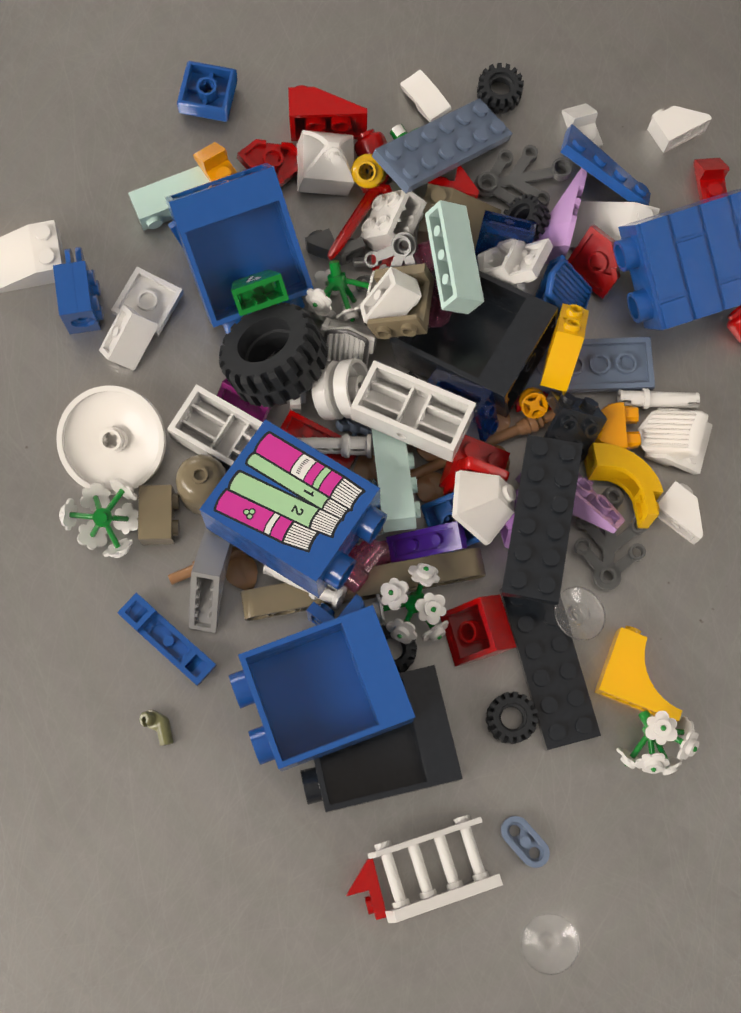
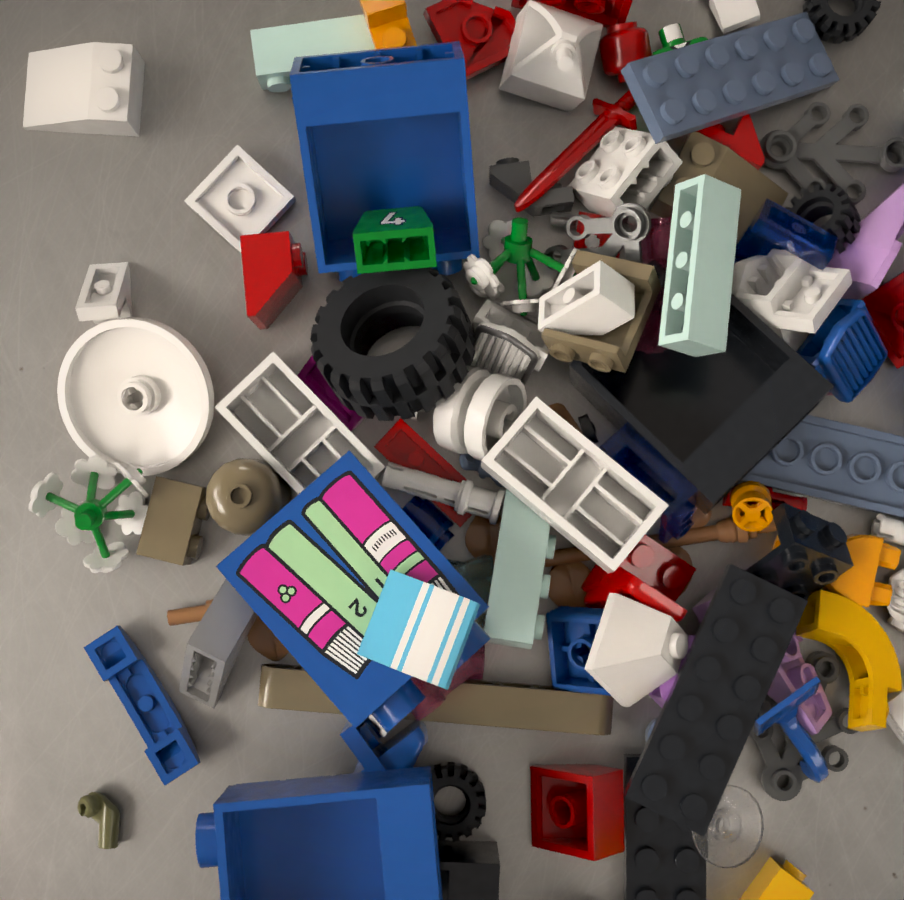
camera: 20 degrees right, 10 degrees up
blue brick [53,247,104,335] -> none
white panel [99,304,158,370] -> none
yellow head [351,154,387,188] -> none
white plant [372,563,449,644] -> none
dark purple plate [386,521,467,563] -> none
yellow window [540,303,589,392] -> none
none -> white slope [75,262,132,325]
none -> red slope [240,231,308,330]
none -> slope [357,569,481,690]
none -> blue piece [753,676,829,783]

